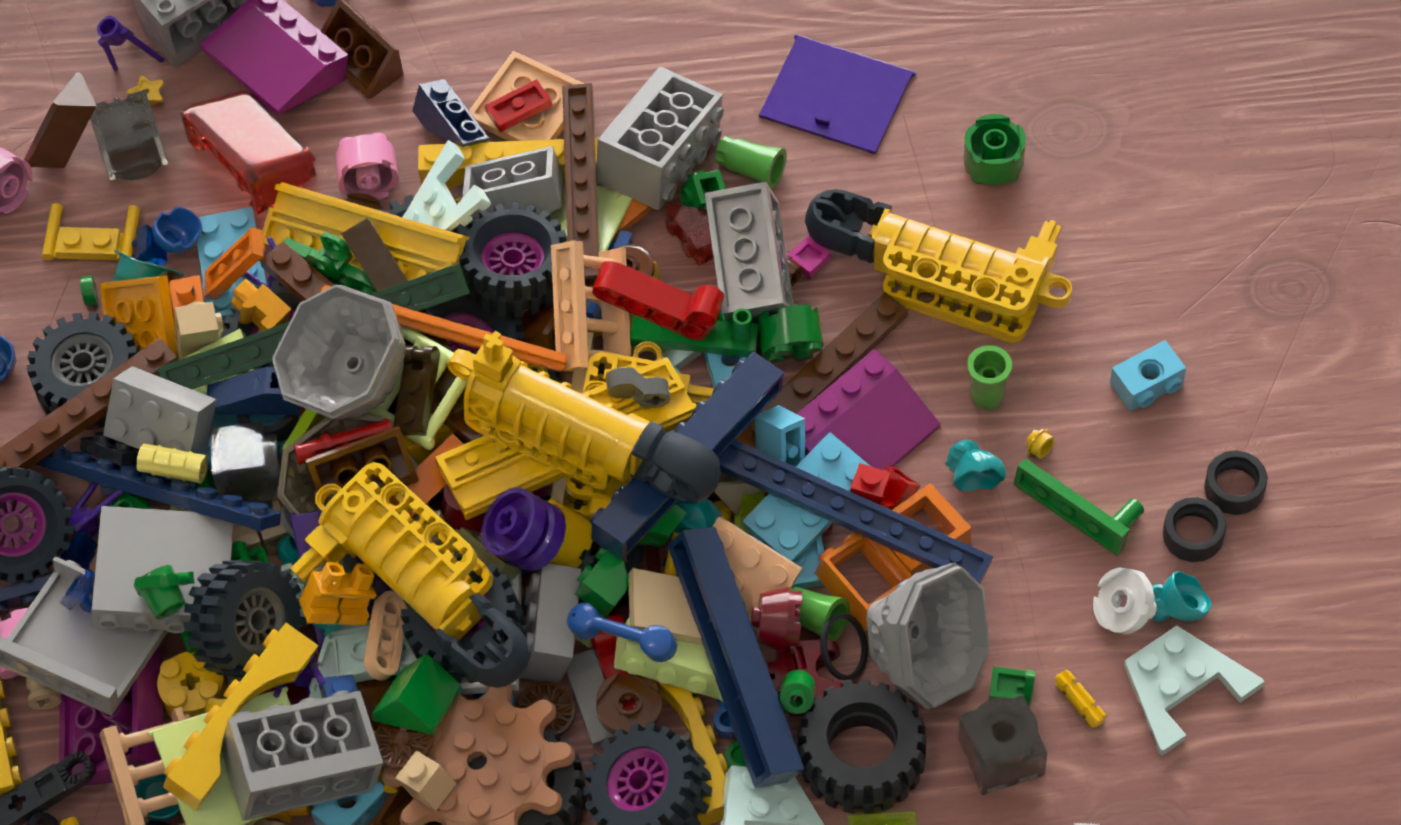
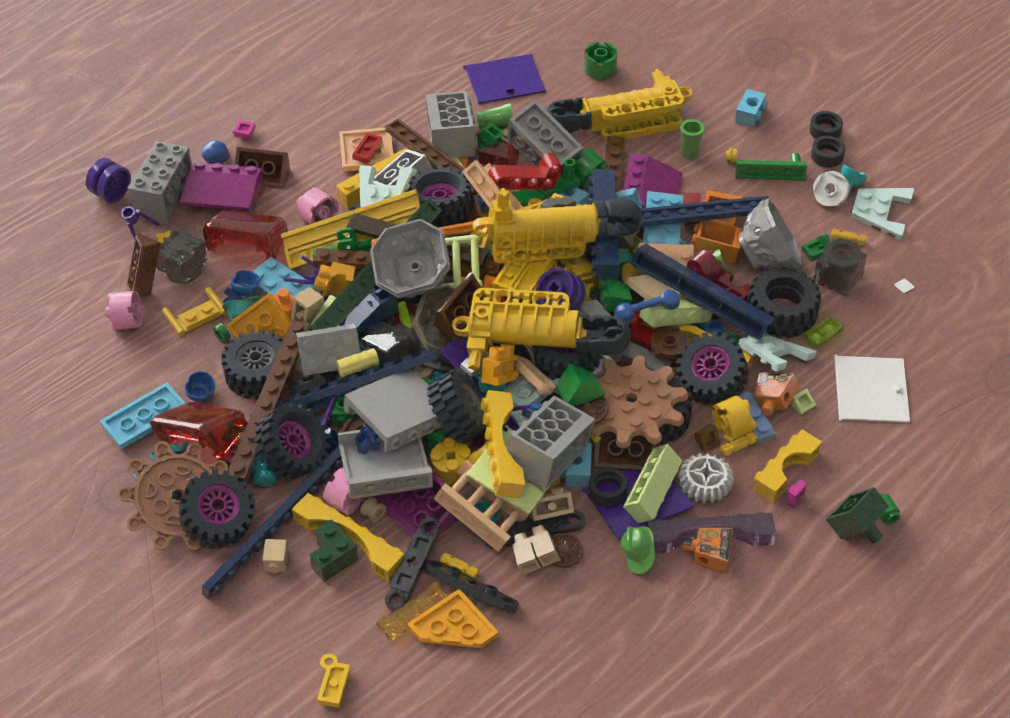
camera: 40 degrees left, 10 degrees down
green piece [133,565,195,619] -> none
orange plate [205,227,265,300] -> none
red pin [293,418,392,465] -> none
dark brown plate [393,346,440,436] -> none
tan brick [396,751,456,811] -> none
dark blue slope [412,79,489,147] -> none
green brick [780,670,815,714] -> none
black piece [820,613,868,680] -> none
red plate [850,463,891,505] -> none
teal hair [945,439,1006,492] -> none

